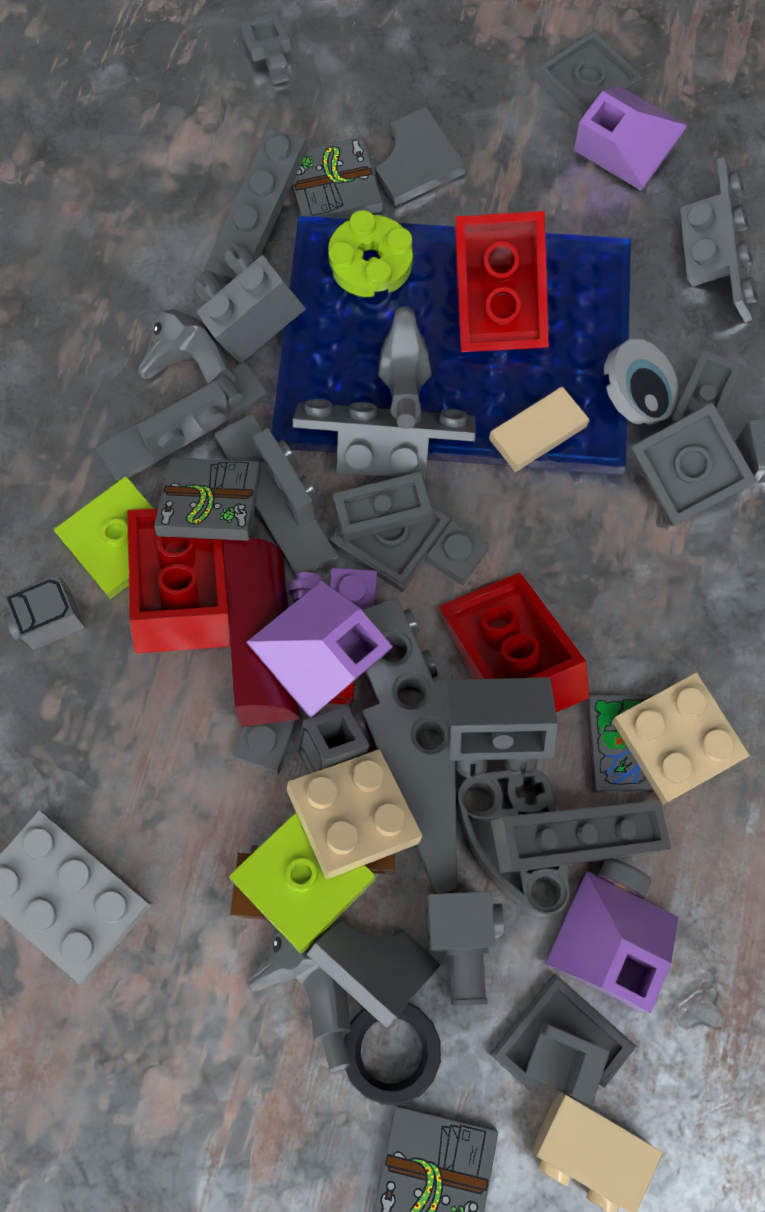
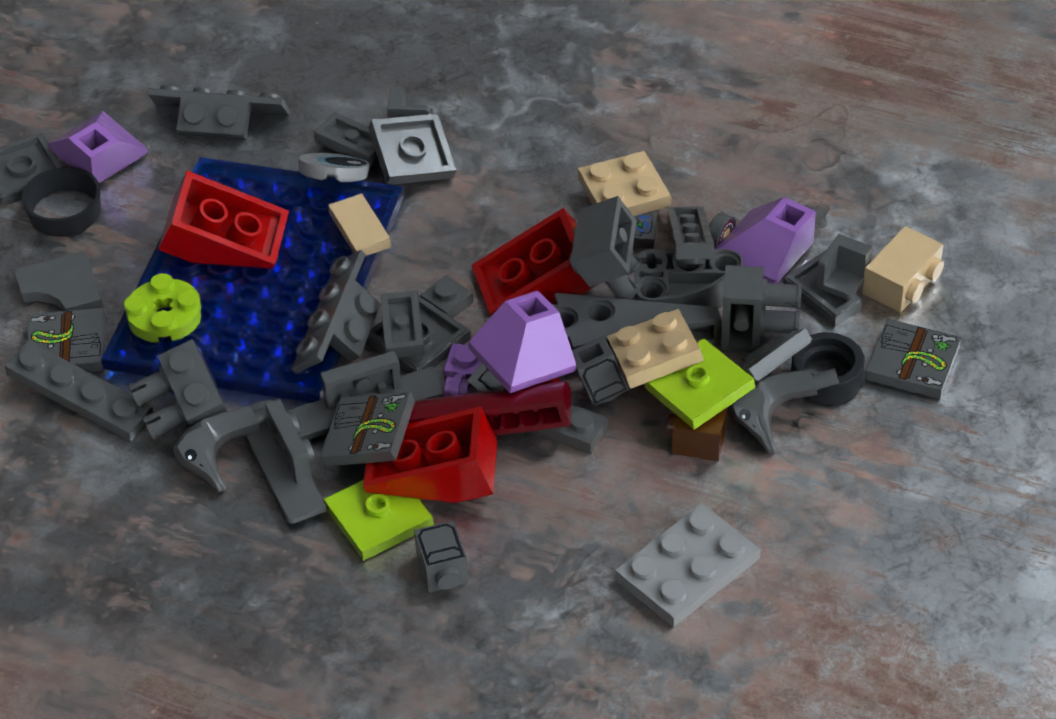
camera: 80 degrees left, 25 degrees down
dark grey animal [378,306,432,429] -> none
none -> black tyre [21,167,101,237]

